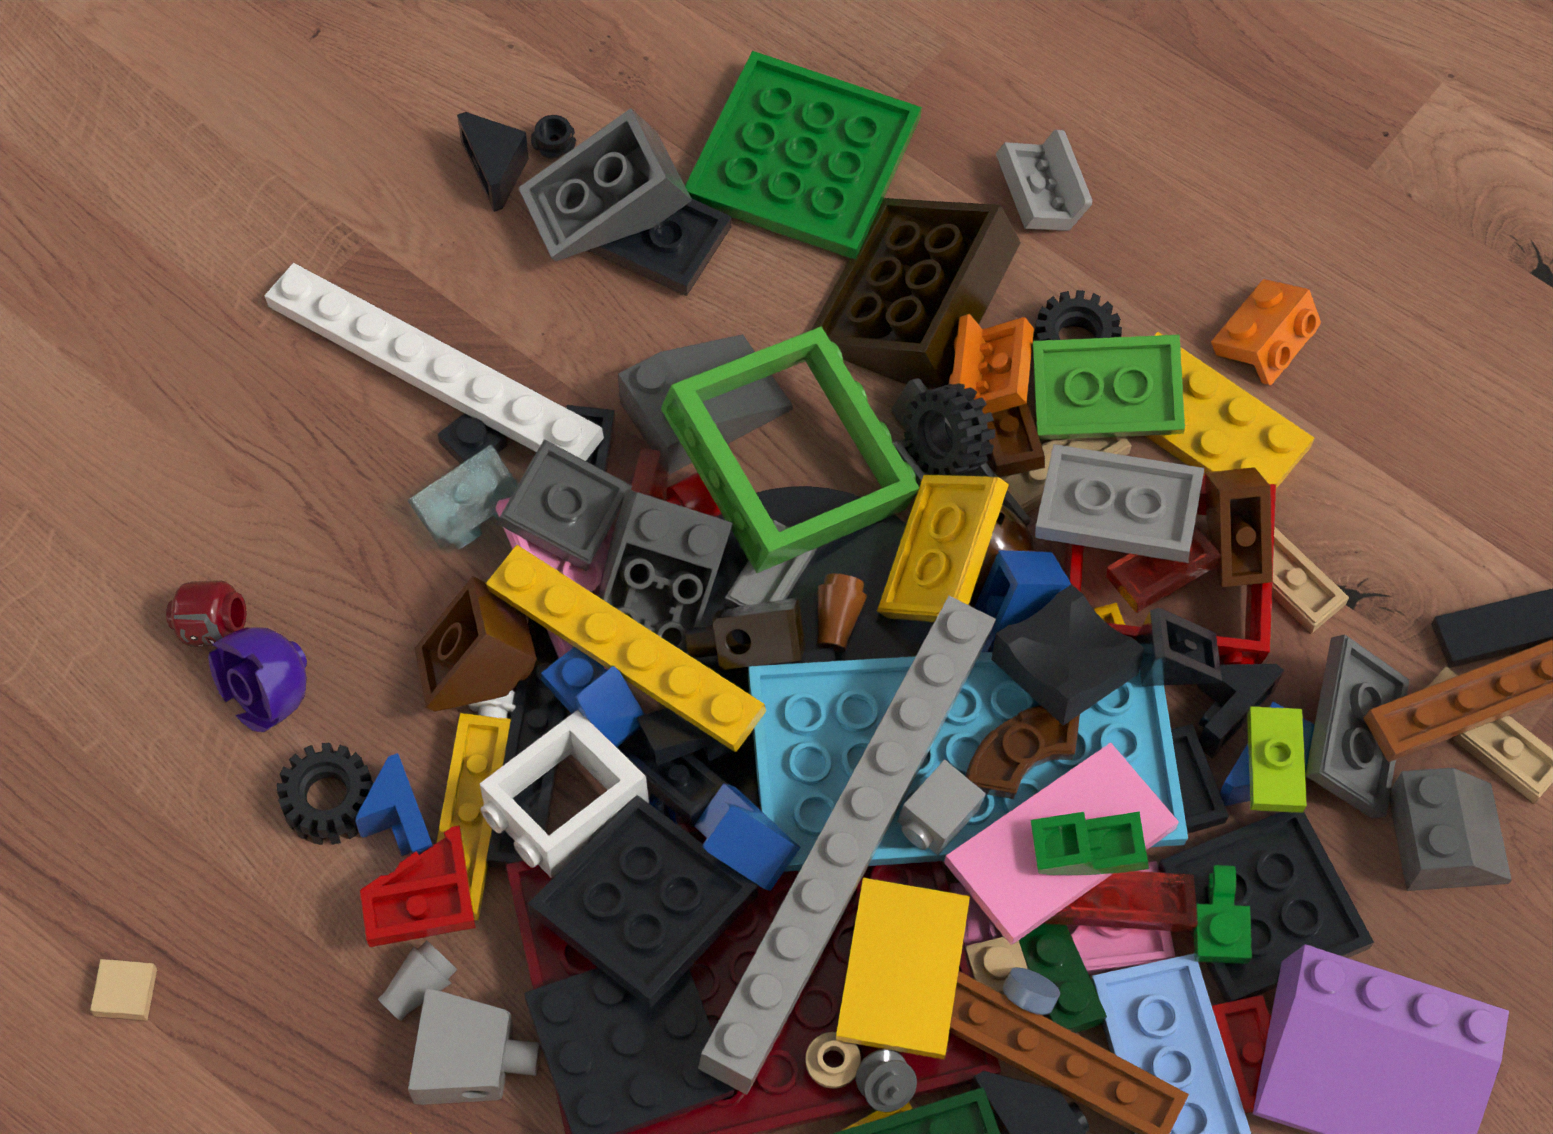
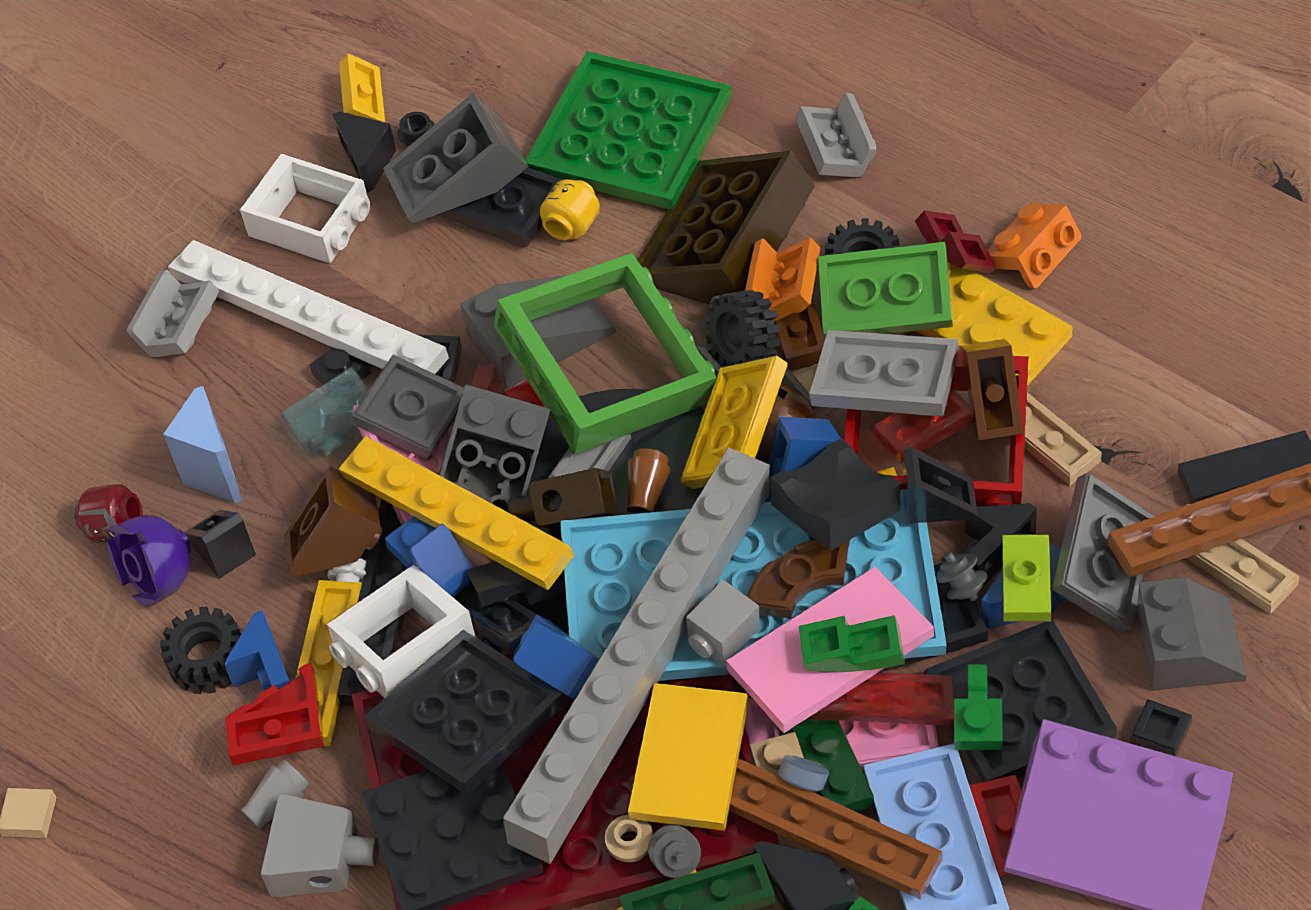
camera: 10 degrees right, 10 degrees down
none -> light grey bracket [127,270,219,358]
none -> light blue slope [163,386,243,503]
none -> black slope [184,509,256,579]
none -> white window [240,154,370,264]
none -> yellow plate [339,53,385,122]
none -> yellow head [540,179,600,240]
none -> dark red slope [915,210,996,273]
none -> dark grey wheel [936,551,987,601]
none -> black tile [1130,699,1192,757]

